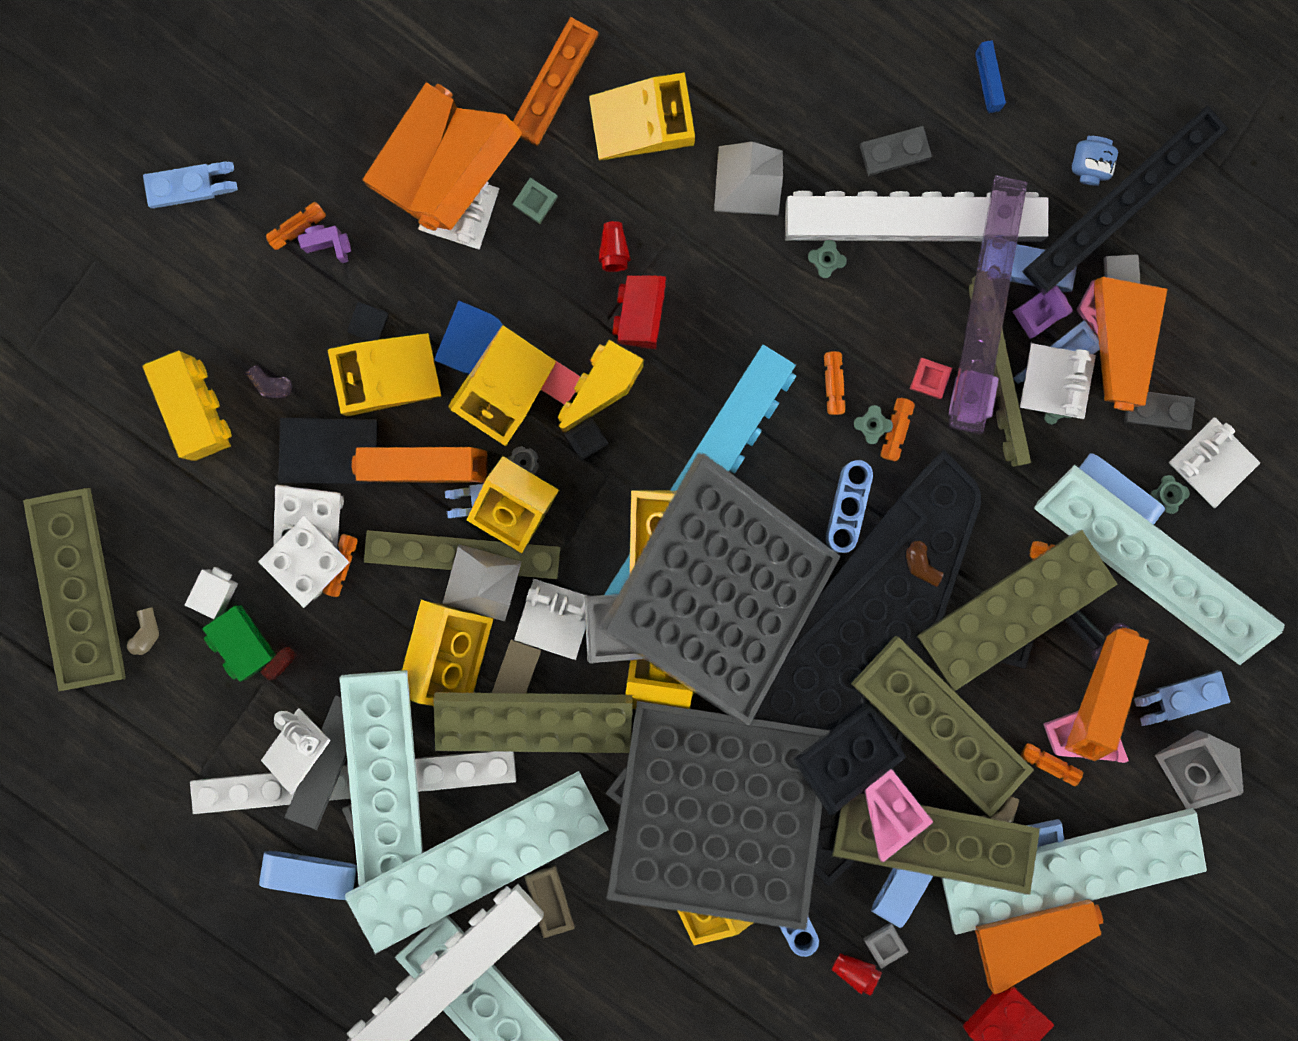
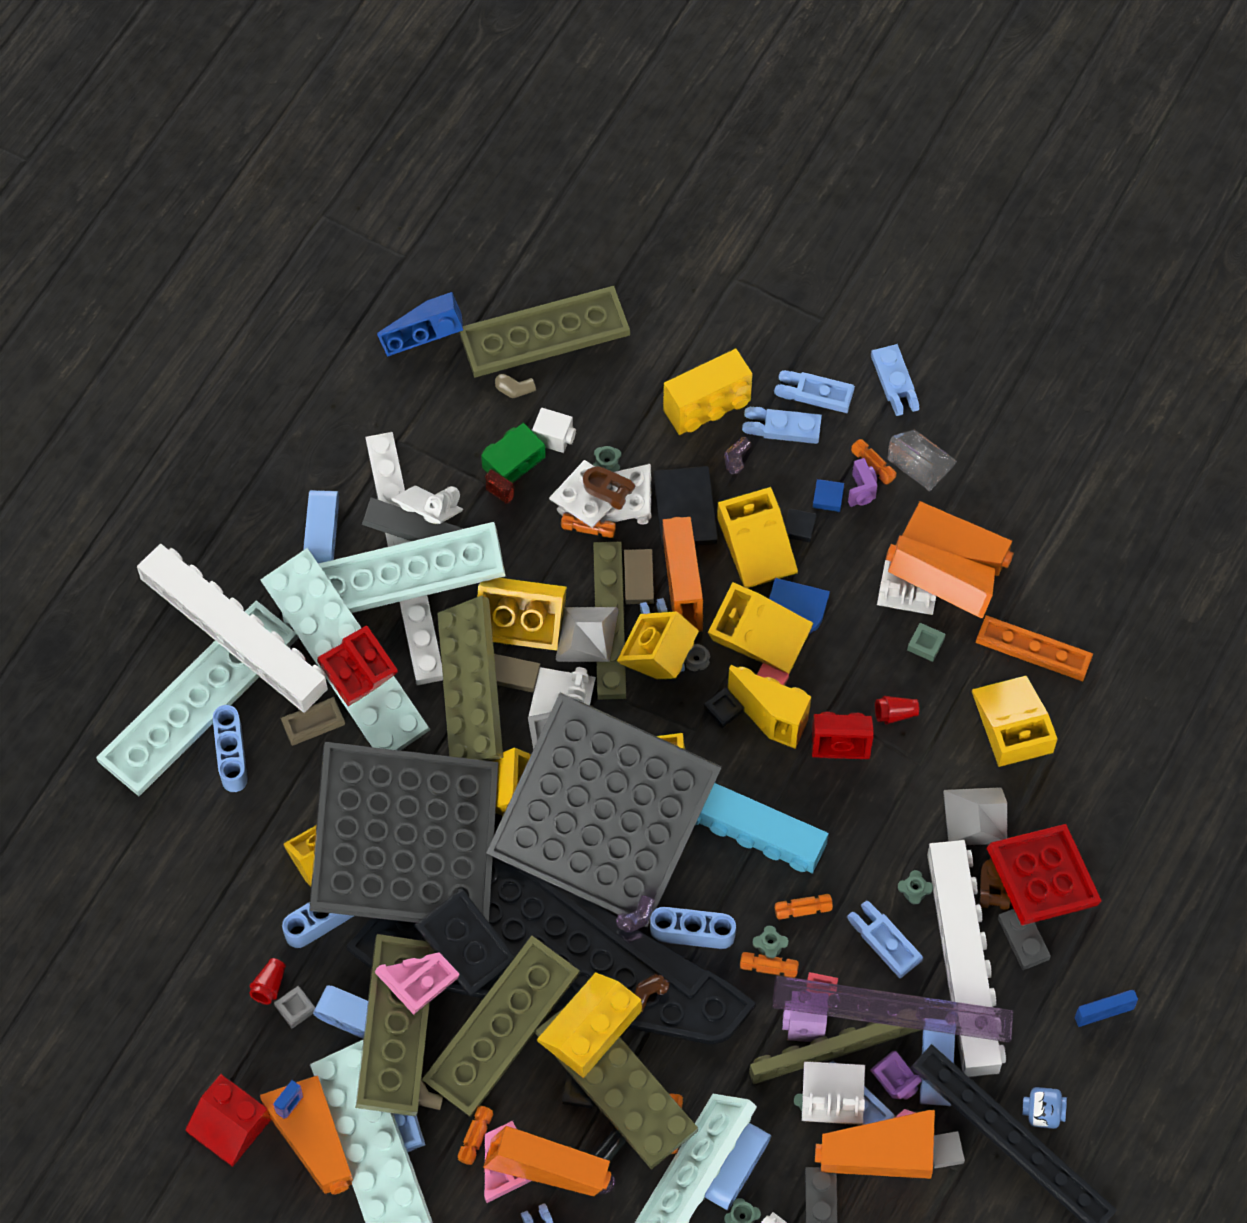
camera: 85 degrees right, 25 degrees down
none -> light blue beam [213,705,248,792]
none -> blue tile [273,1080,303,1119]
none -> red slope [317,625,398,706]
none -> blue slope [377,292,463,357]
none -> yellow slope [537,972,642,1078]
none -> reddish brown plate [583,466,635,510]
none -> sand green plate [593,446,621,472]
none -> clear purple arm [616,895,655,932]
none -> dark tan tile [624,549,654,604]
none -> light blue hinge [742,406,822,444]
none -> light blue hinge [774,370,855,413]
none -> blue tile [813,479,844,512]
none -> light blue hinge [847,900,923,978]
none -> clear slope [887,429,957,491]
none -> reddish brown plate [979,859,1010,910]
none -> red plate [987,824,1102,926]

